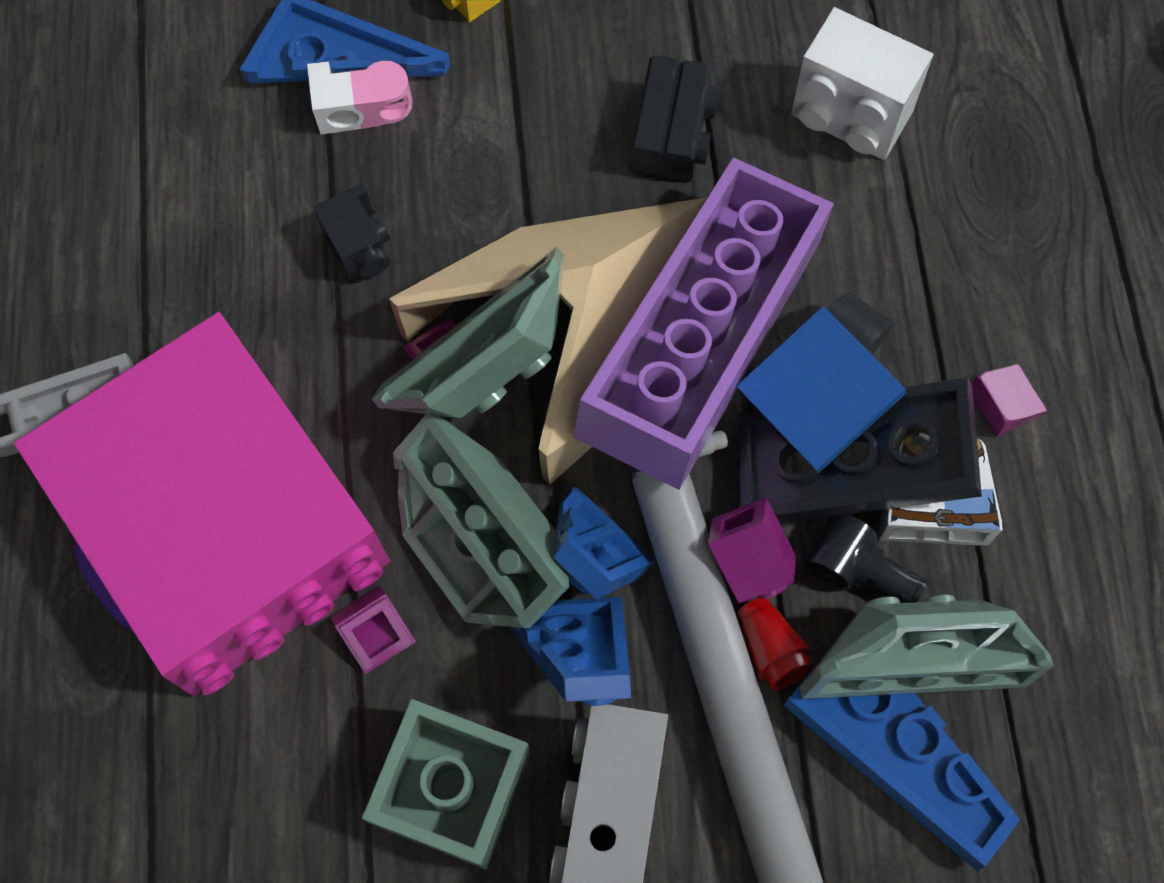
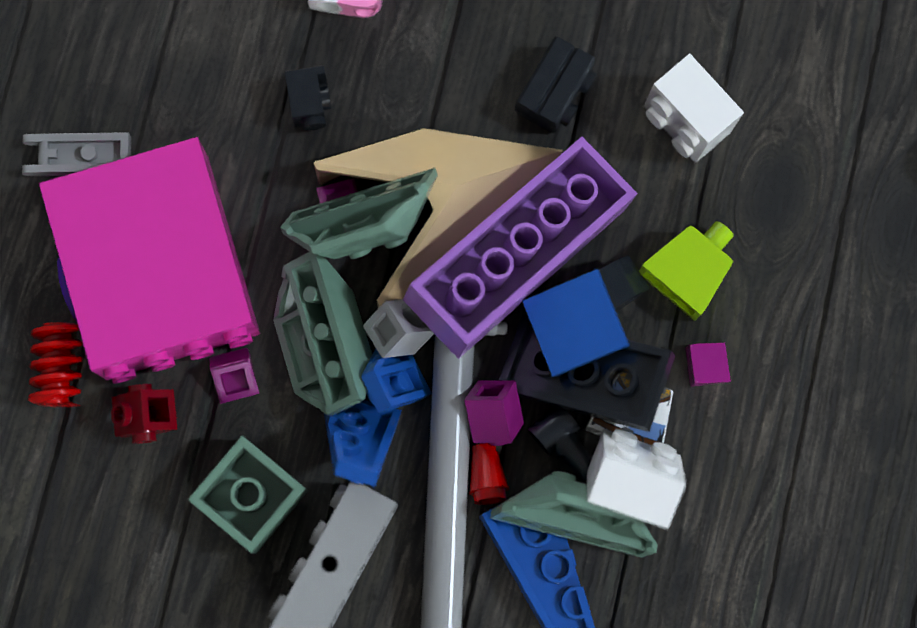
camera: 10 degrees right, 10 degrees up
none -> red piece [28,322,83,407]
none -> dark red brick [111,384,177,444]
none -> light grey brick [363,299,434,358]
none -> white brick [587,429,686,529]
none -> lime torso [639,221,734,321]

